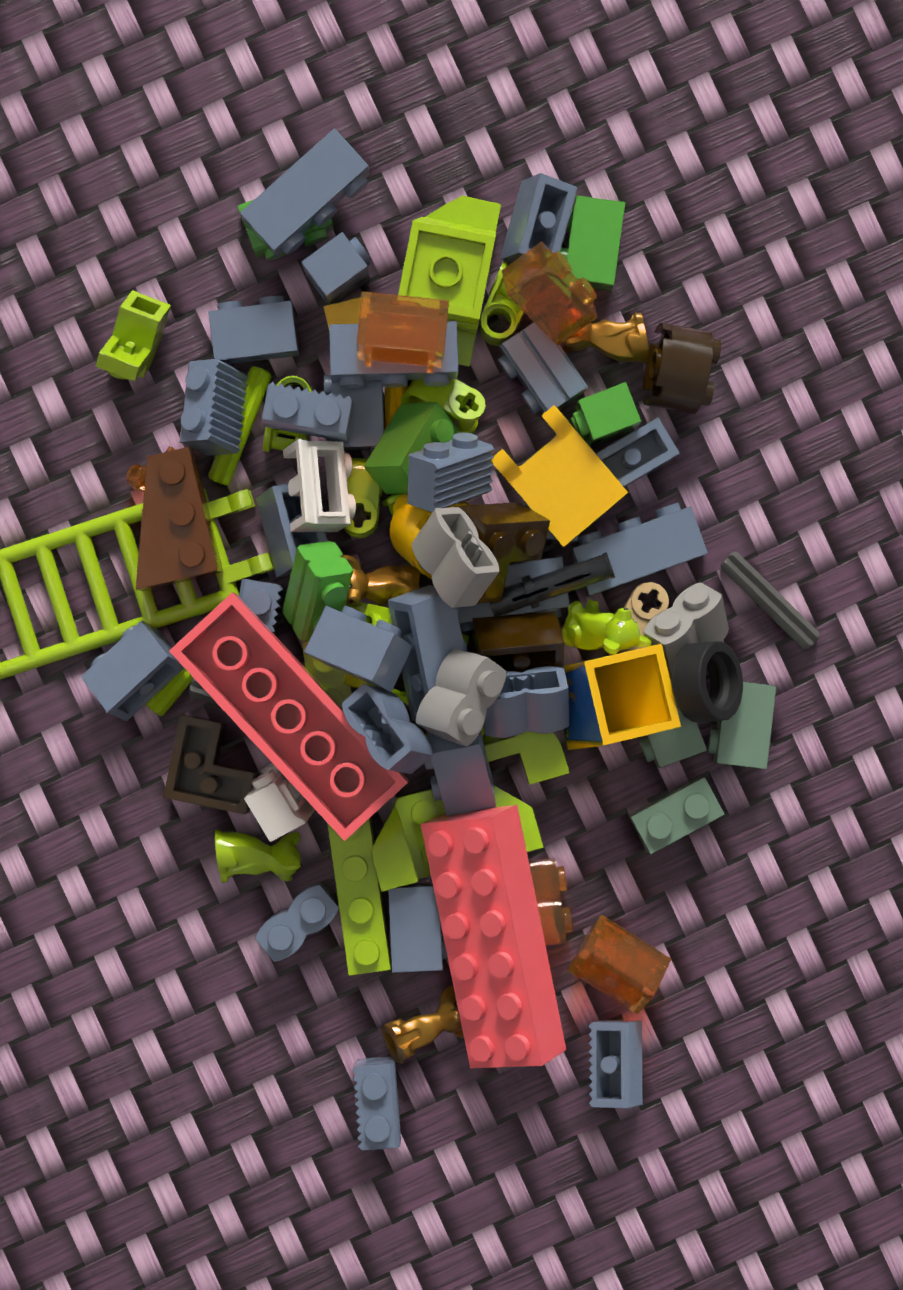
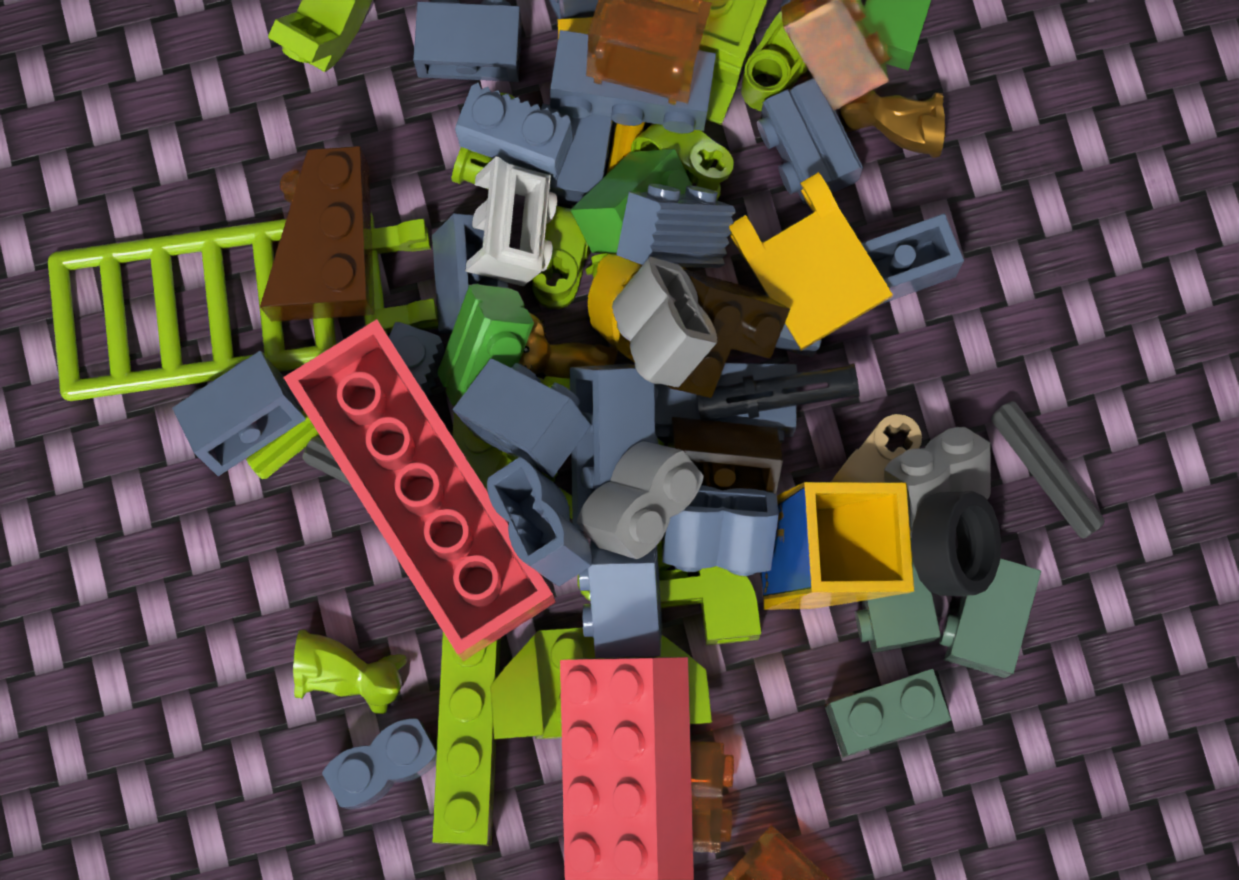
camera: 15 degrees right, 10 degrees down
dark brown brick [163,714,258,815] -> none
sand blue brick [179,359,249,456] -> none
lime axle [208,366,271,486] -> none
white window [244,763,315,842] -> none
sand blue brick [388,883,448,973] -> none
lime animal [562,599,652,654] -> none
bright green brick [570,382,641,447] -> none
sand blue brick [571,502,708,597] -> none
dark brown brick [643,323,721,414] -> none

